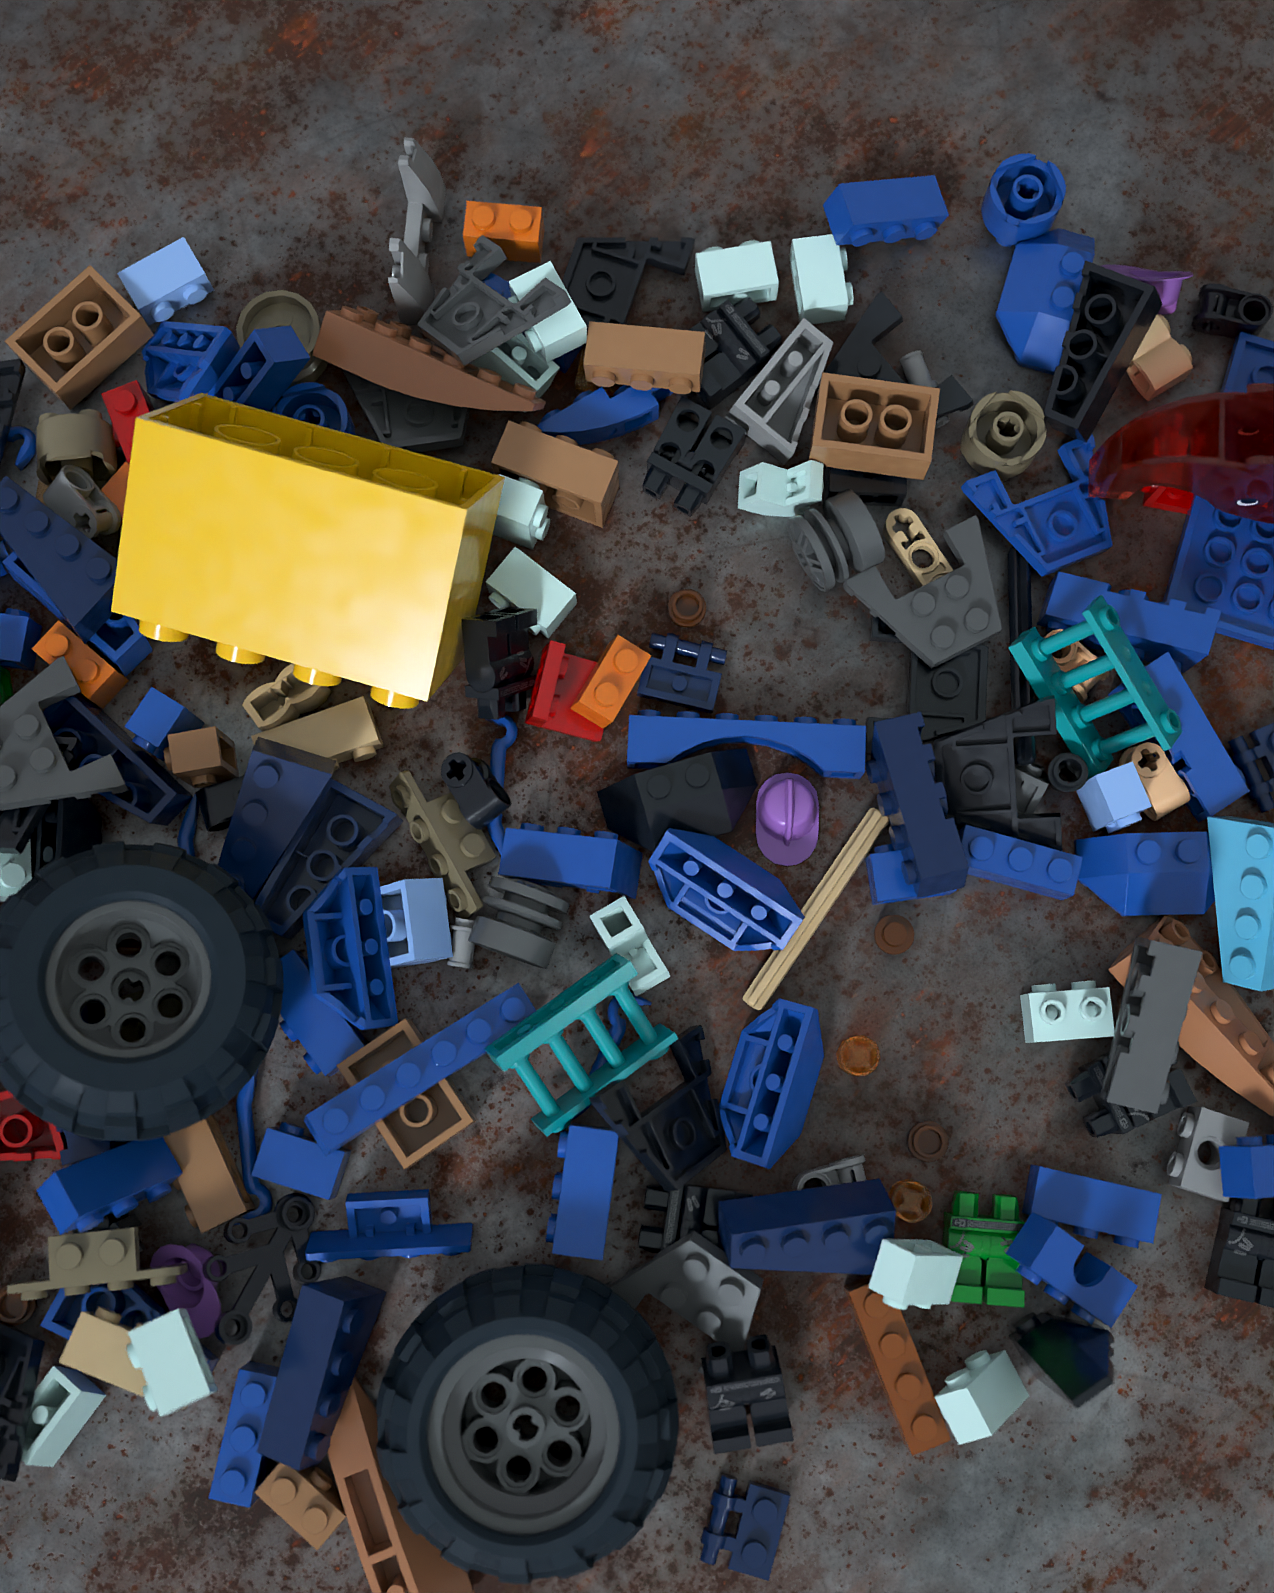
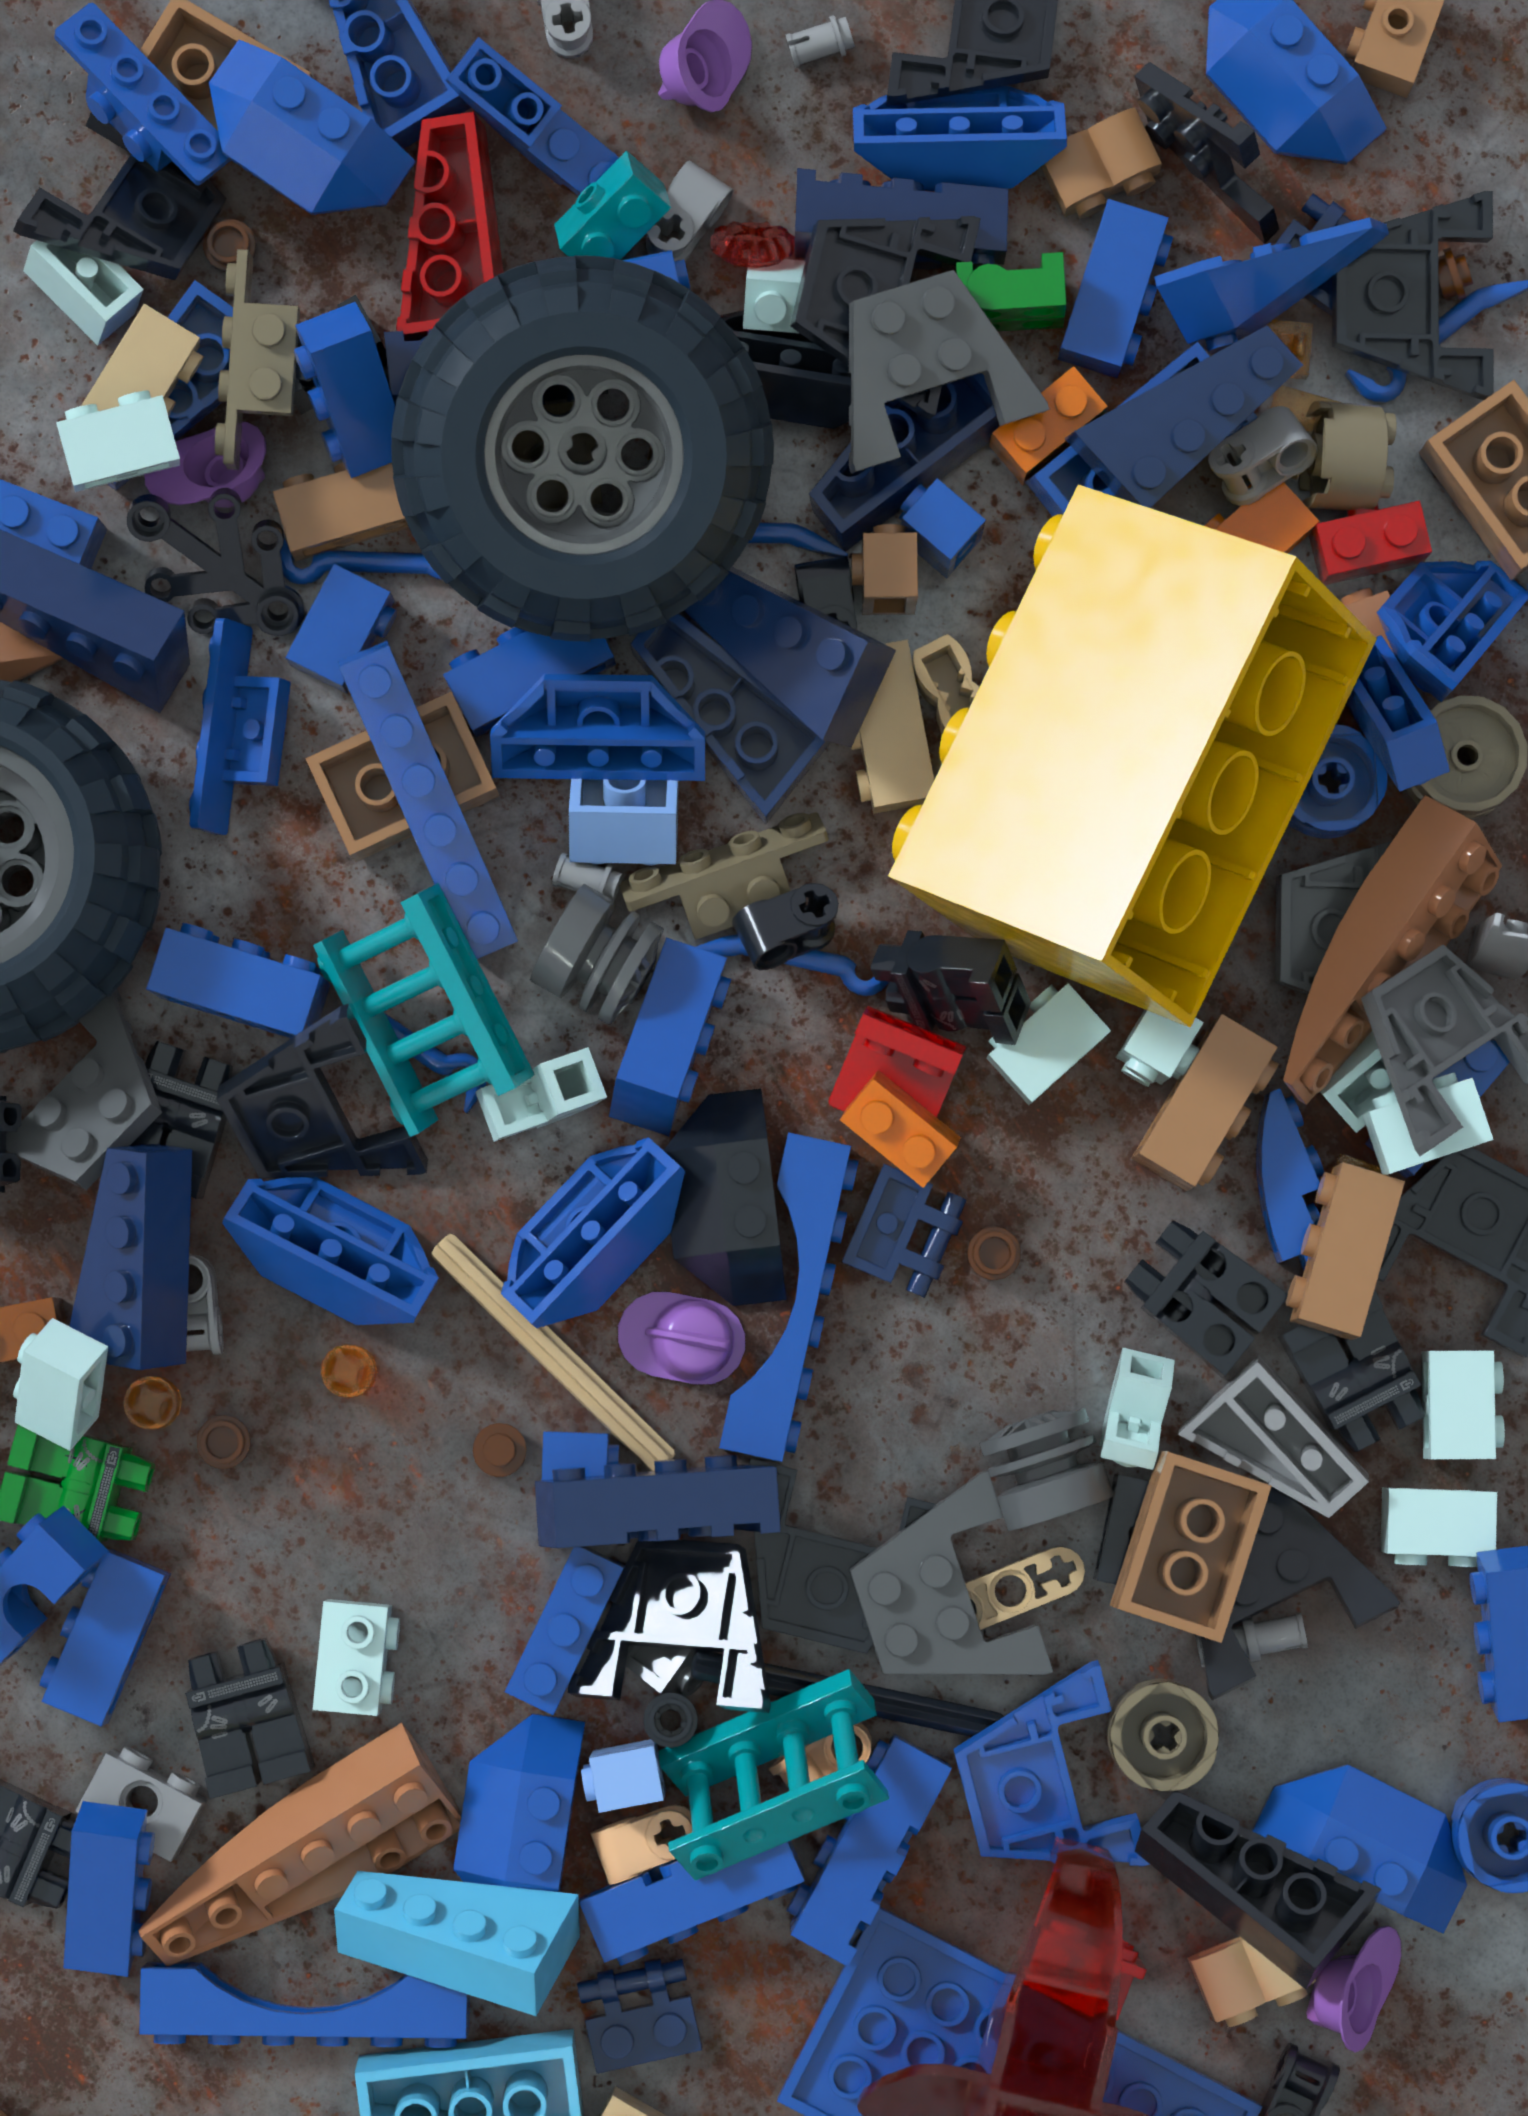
camera: 100 degrees right, 5 degrees up
dark grey wedge [1100,936,1203,1114] -> none

